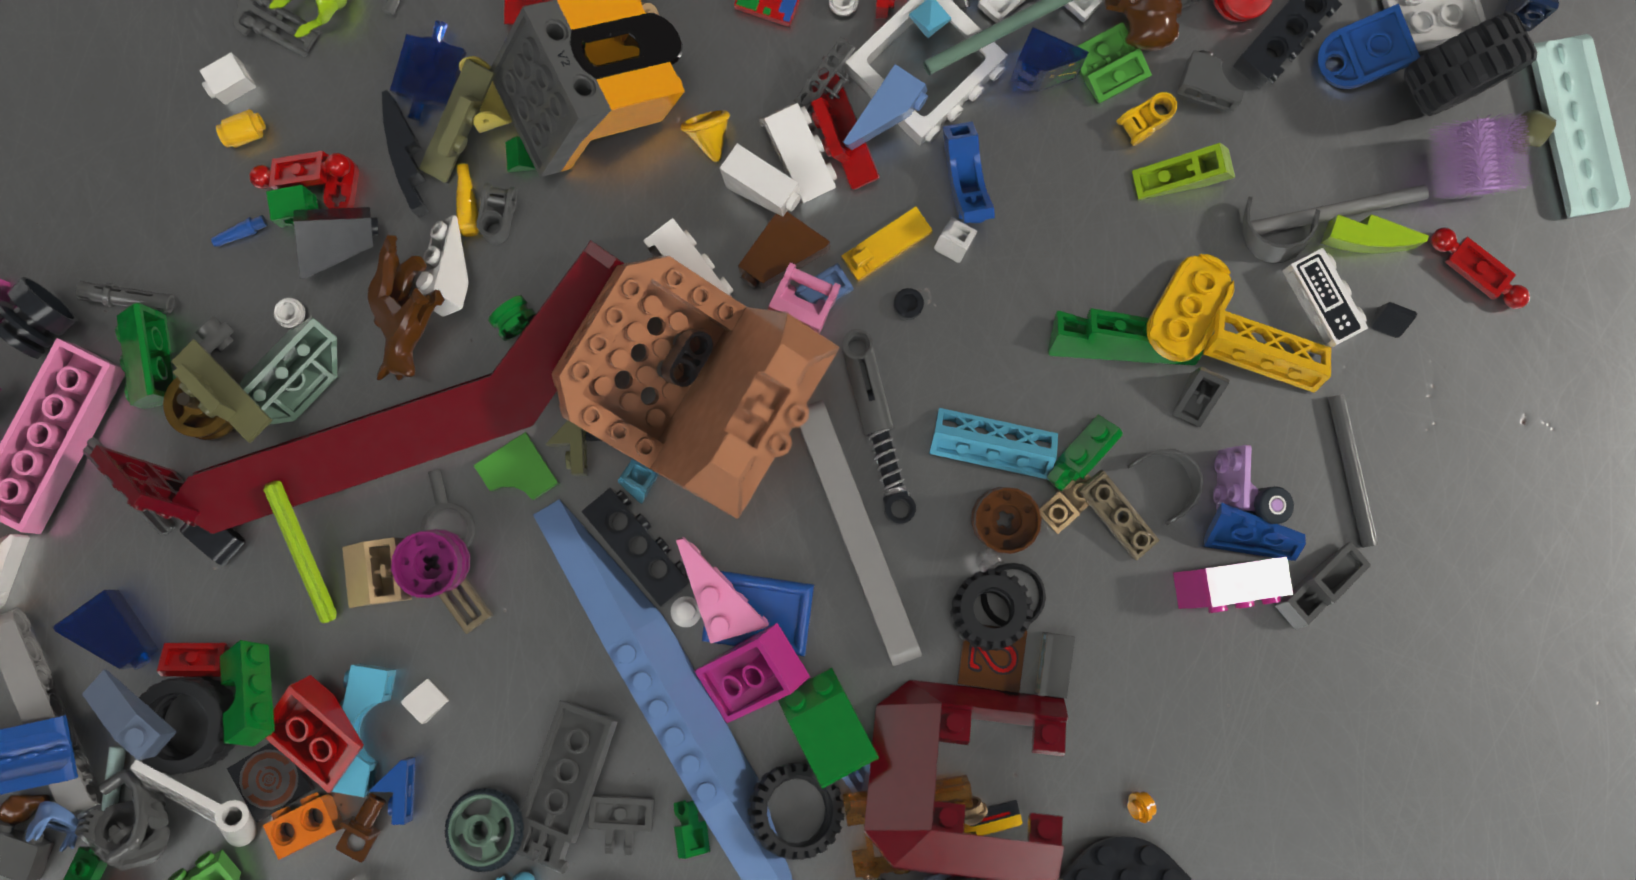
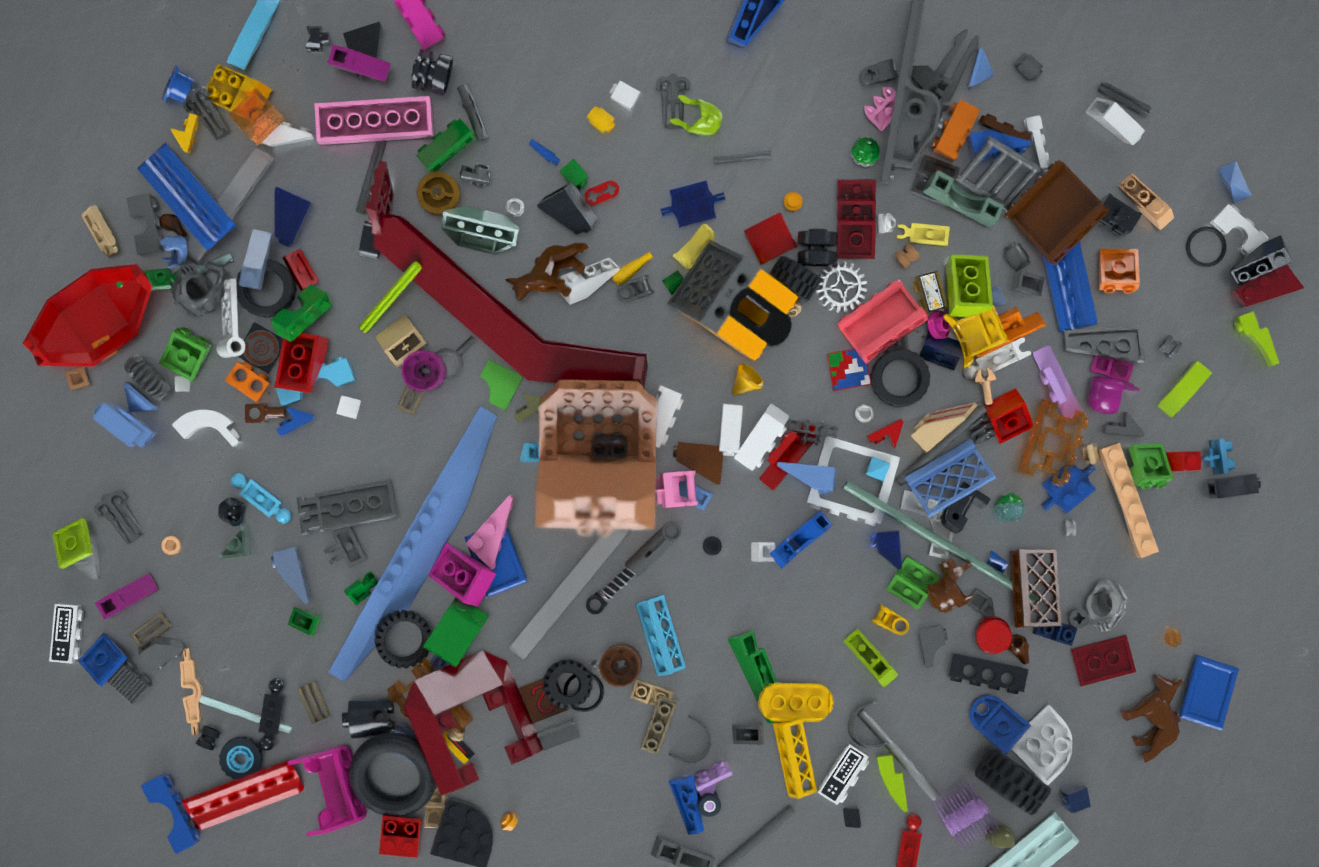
camera: 55 degrees right, 5 degrees up
olive bracket [171,339,273,443] -> none
red plate [249,151,350,190] -> none
black slope [382,90,429,218] -> none
olive bracket [419,59,496,183] -> none
sand green wheel [444,788,524,872] -> none
green wheel [488,295,536,341] -> none
black brick [581,488,690,607] -> none
white plate [671,596,701,627] -> none
yellow hinge [841,206,933,283] -> none
green hinge [1047,414,1123,492] -> none
wedge [1173,557,1293,613] -> none

